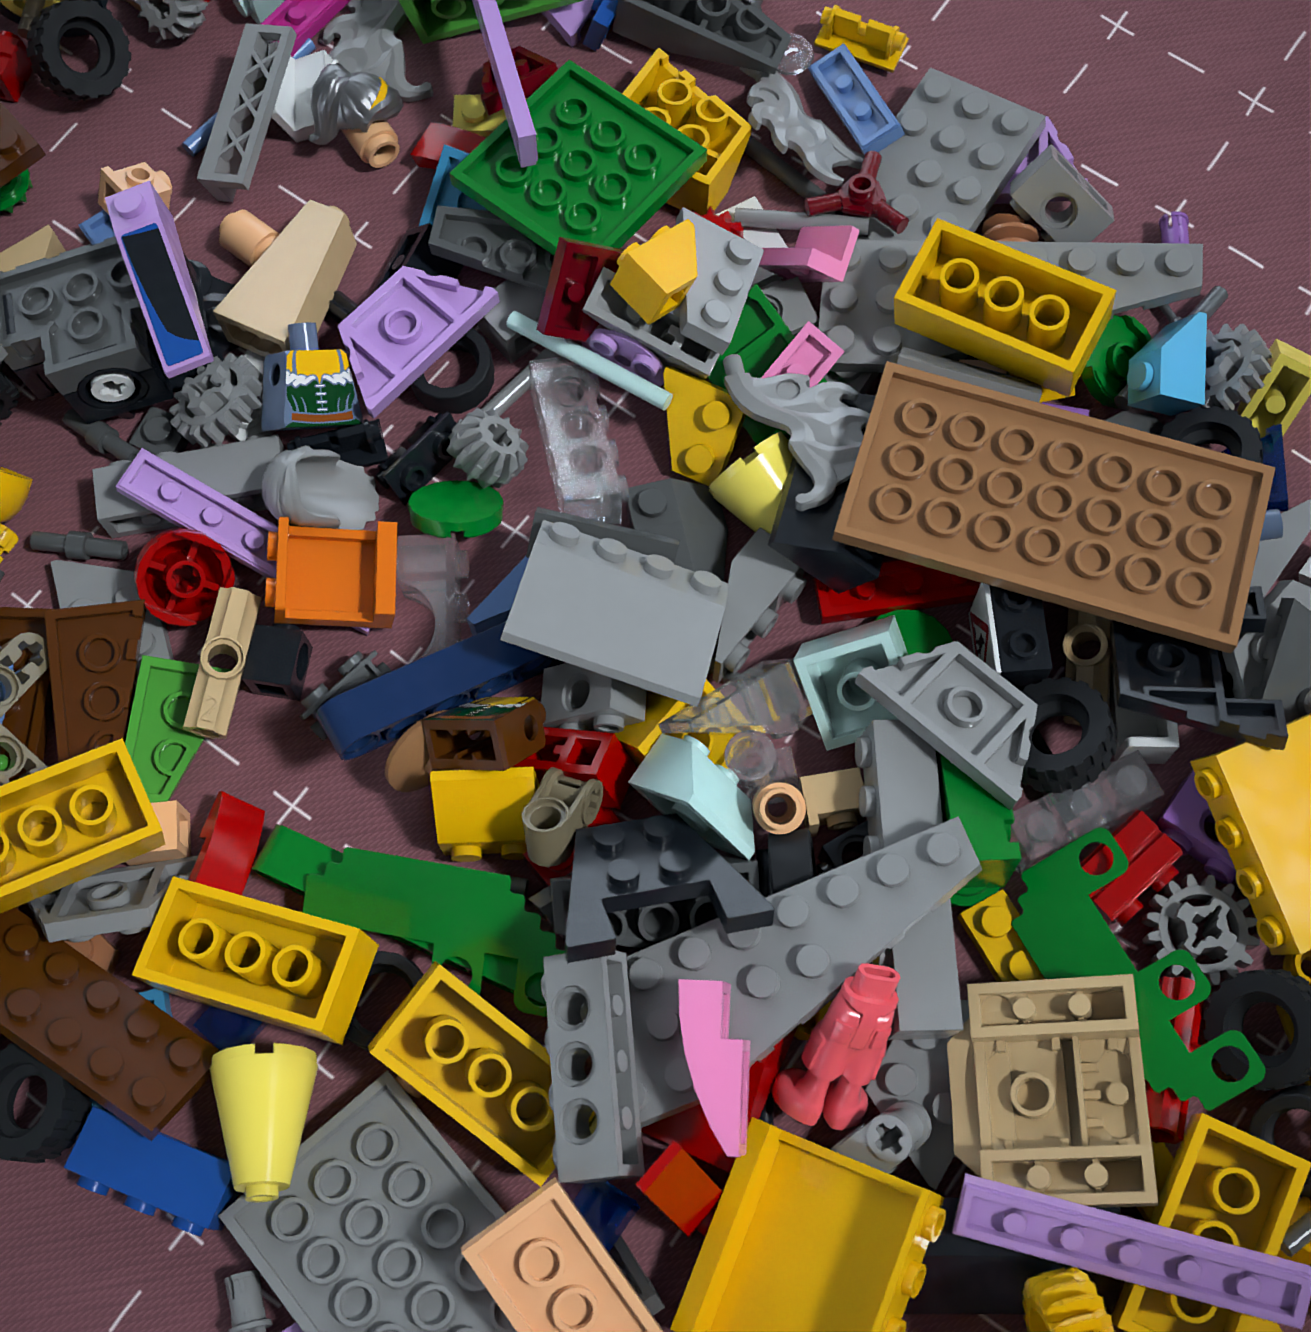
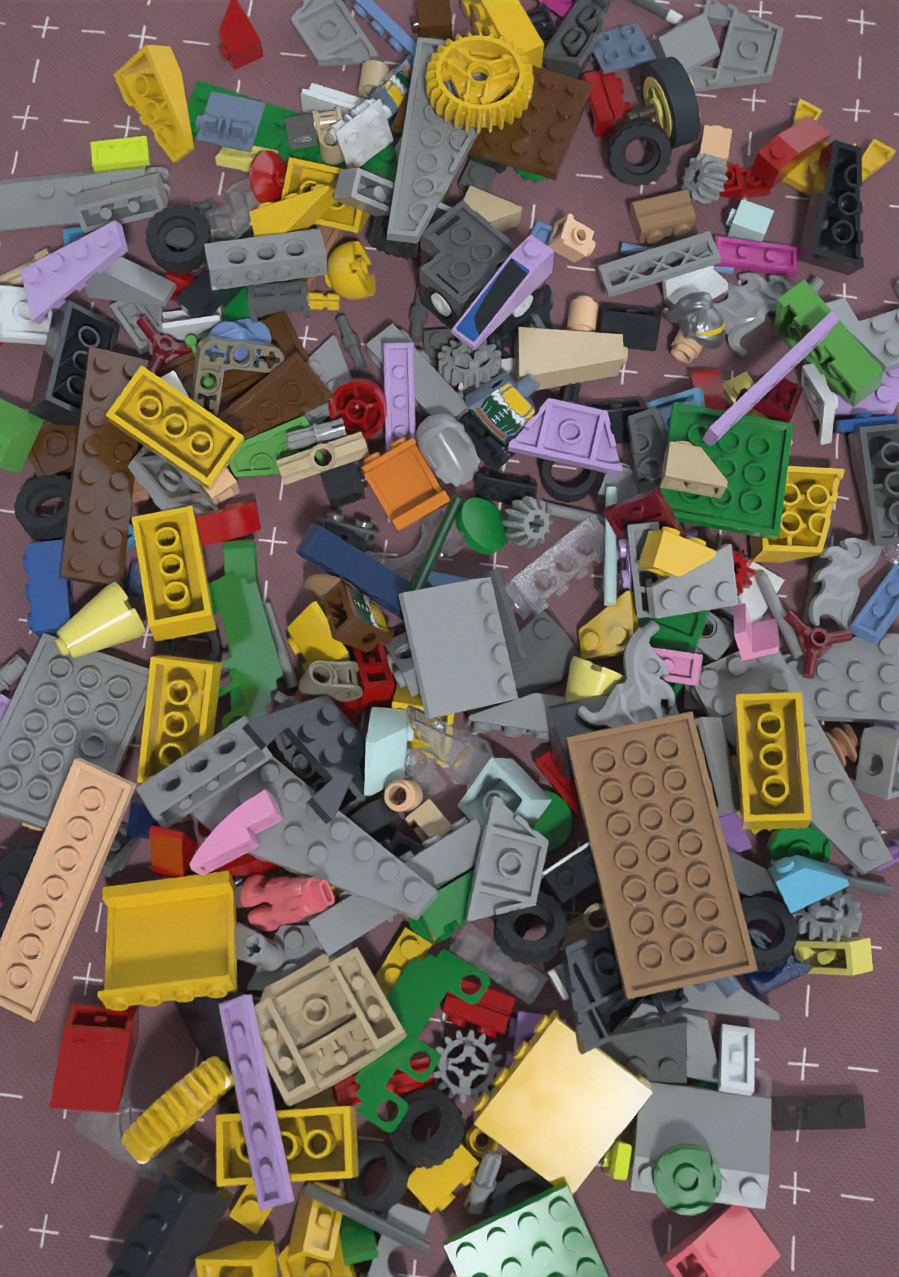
camera: 55 degrees right, 5 degrees up
none -> light grey axle [286,418,347,450]
none -> dark green bar [398,495,462,607]
none -> black panel [600,302,661,351]
none -> medium nougat brick [629,189,696,244]
none -> tan slope [660,441,728,499]
none -> white wing [801,363,838,445]

